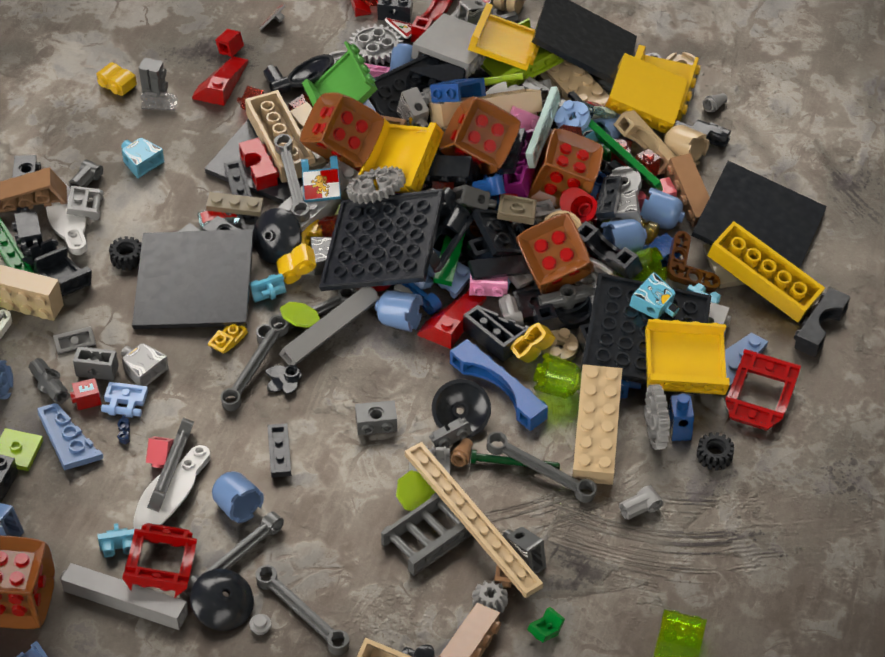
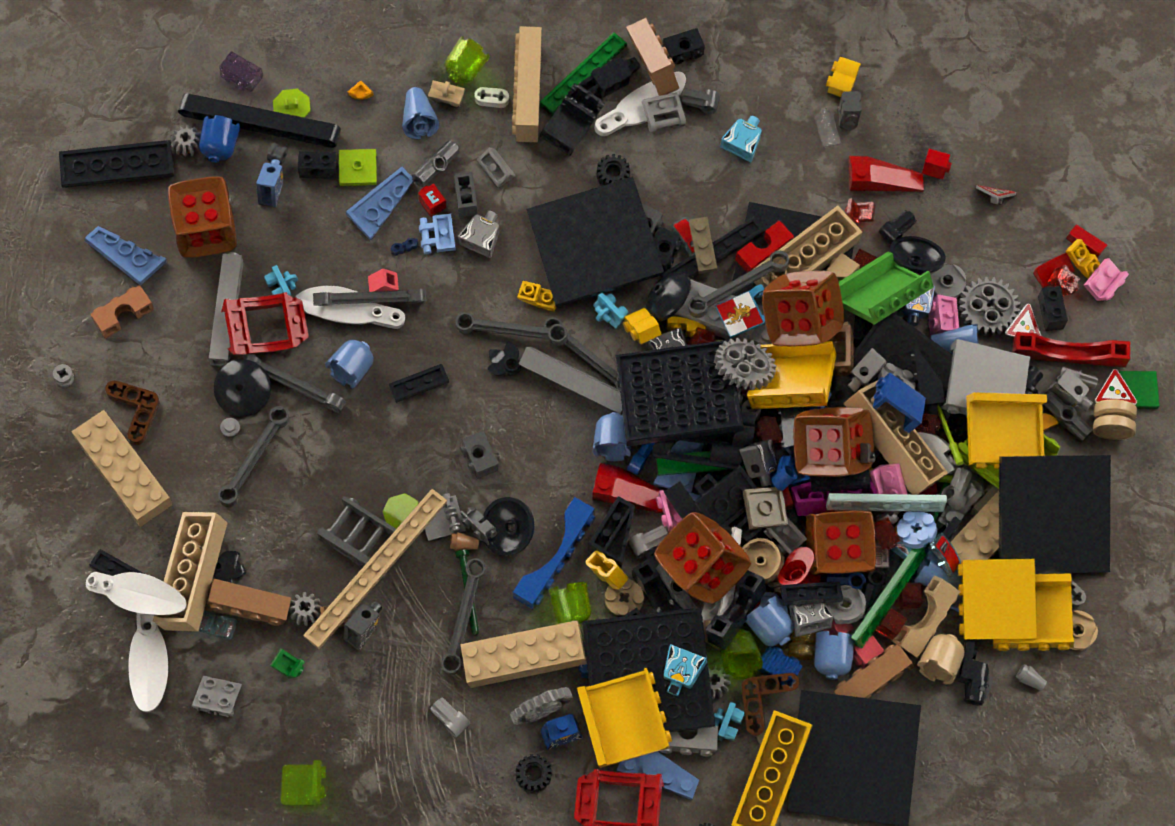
camera: 70 degrees right, 20 degrees up
lime piece [280,302,320,328] -> none

